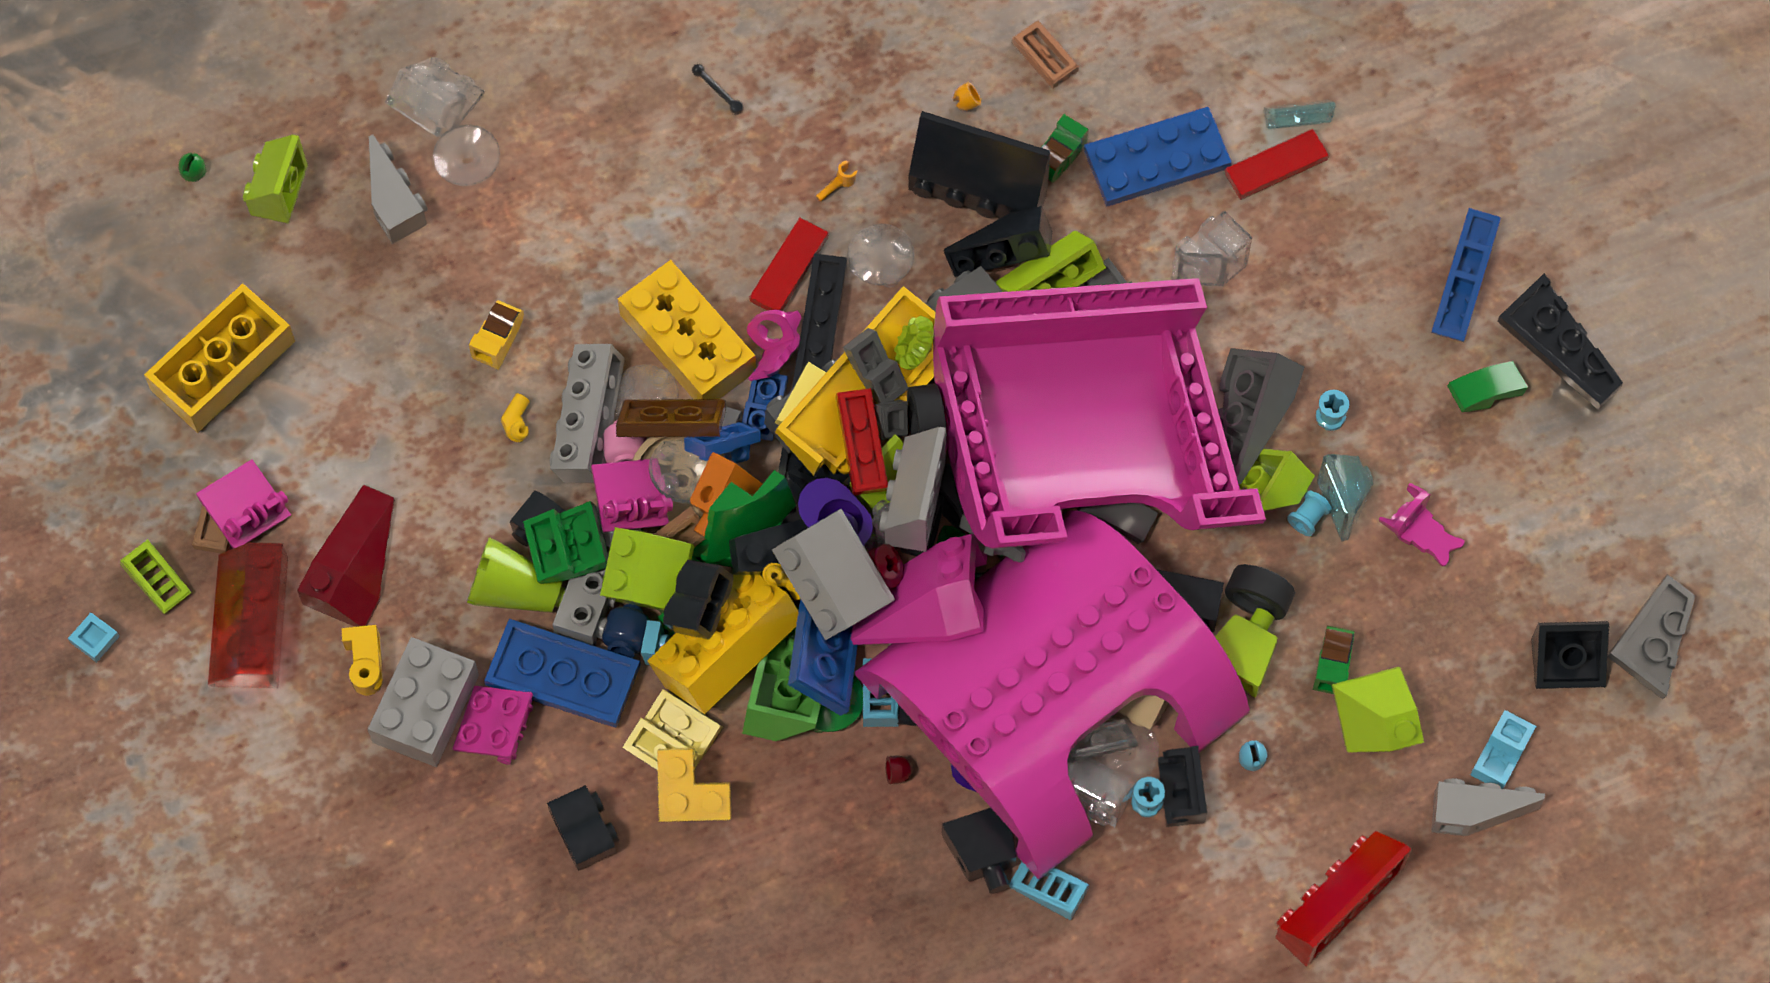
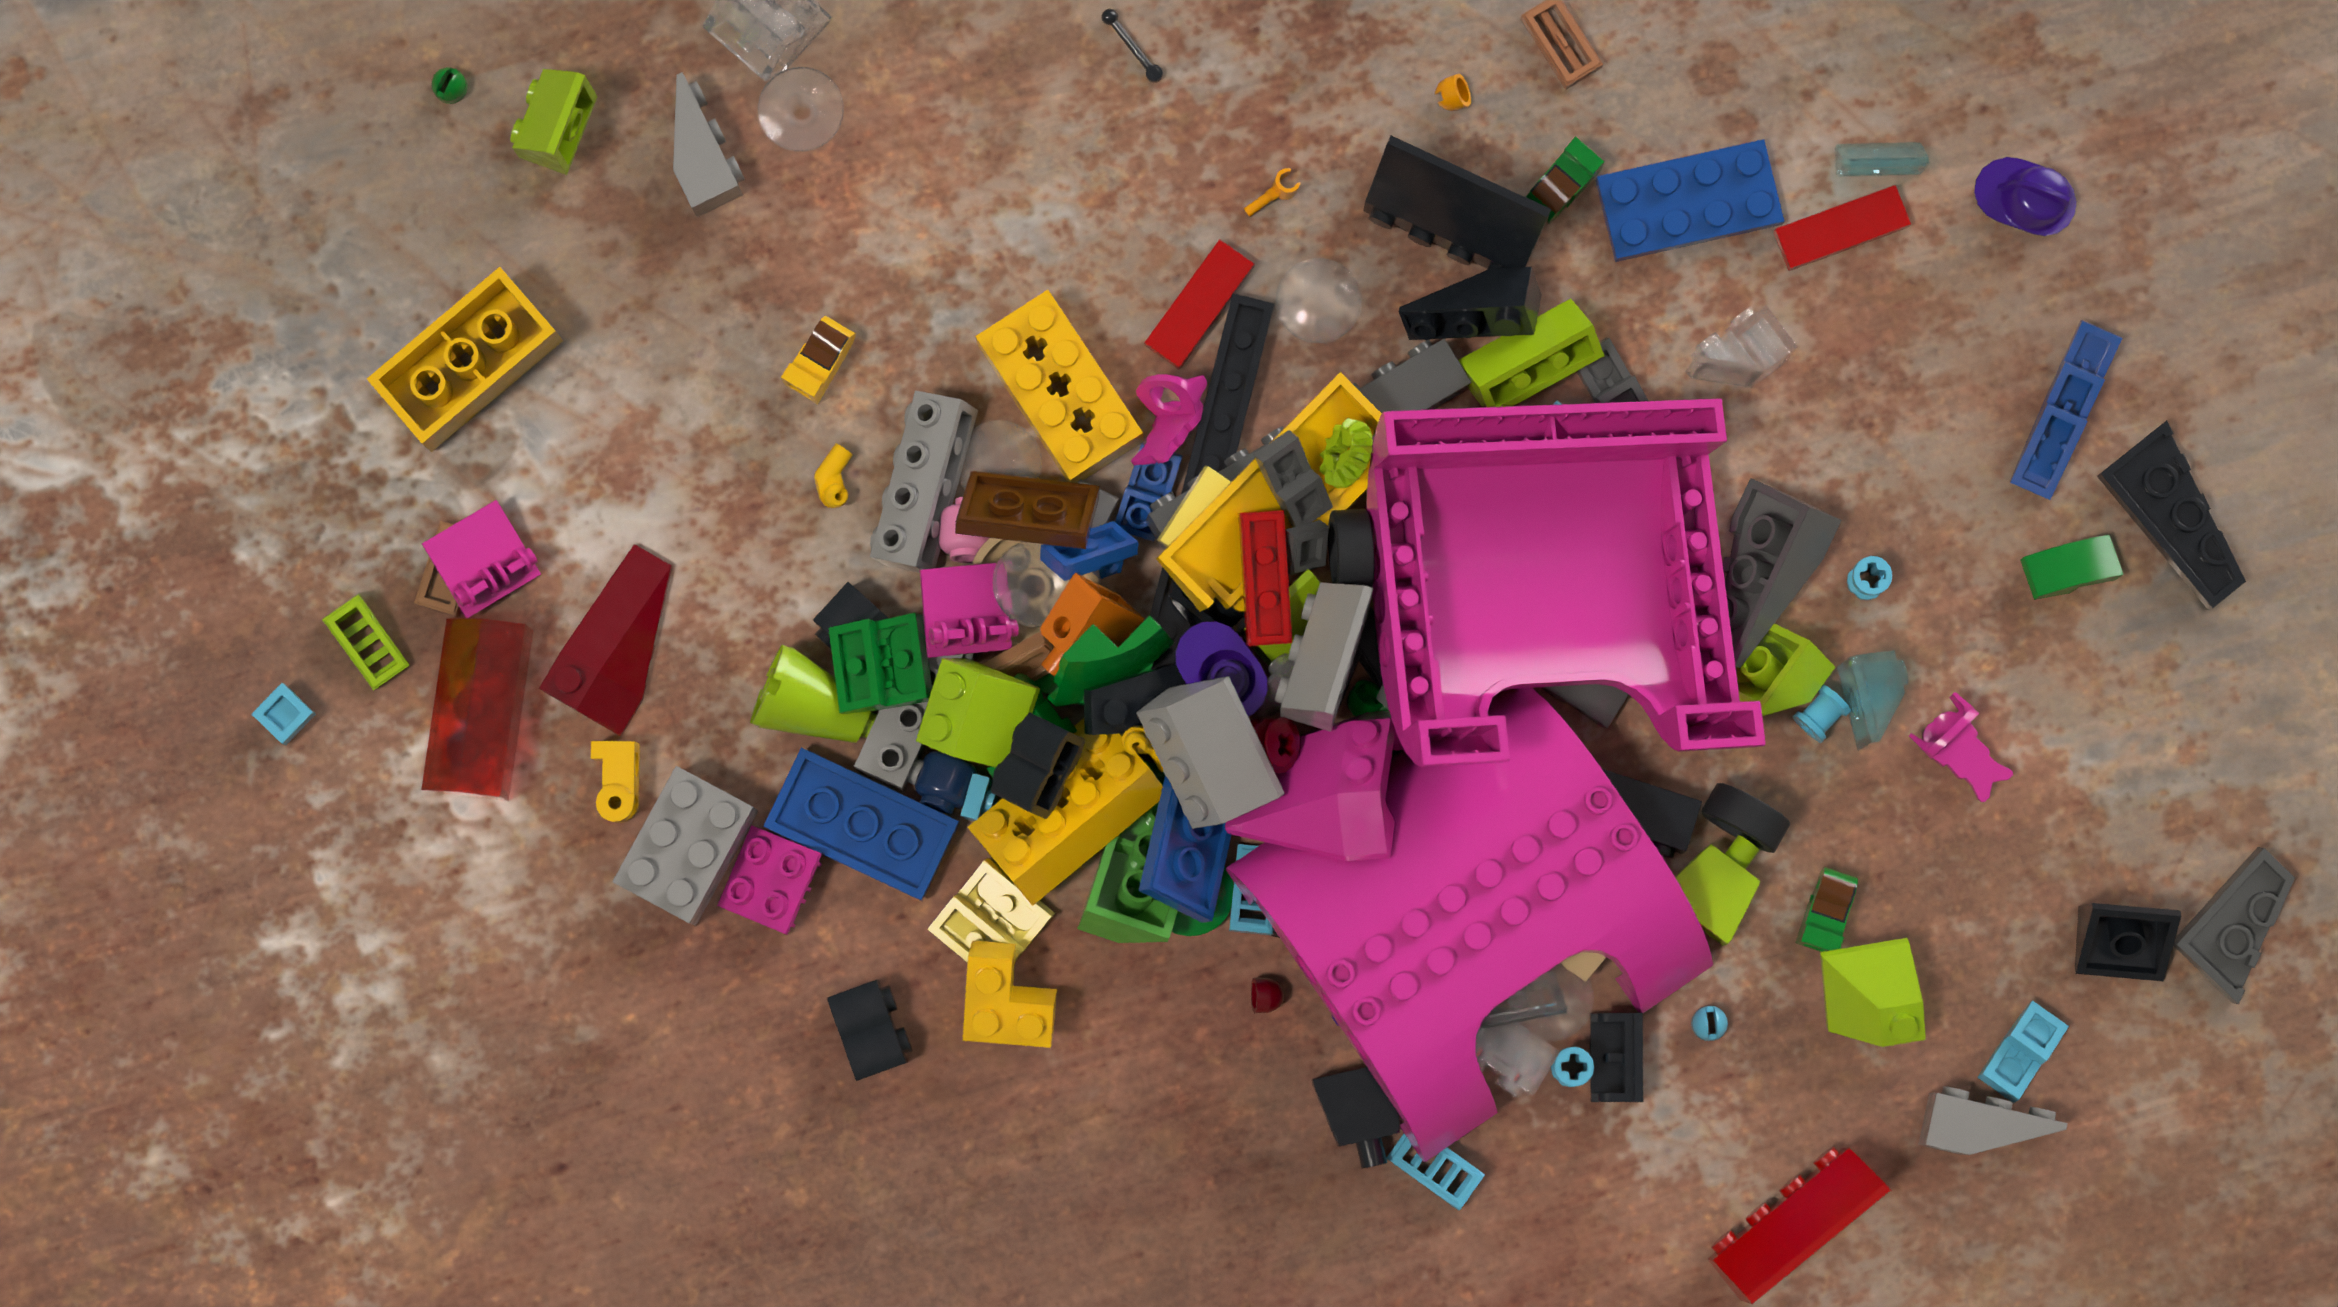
camera: 10 degrees right, 15 degrees up
none -> dark purple piece [1974,157,2076,236]

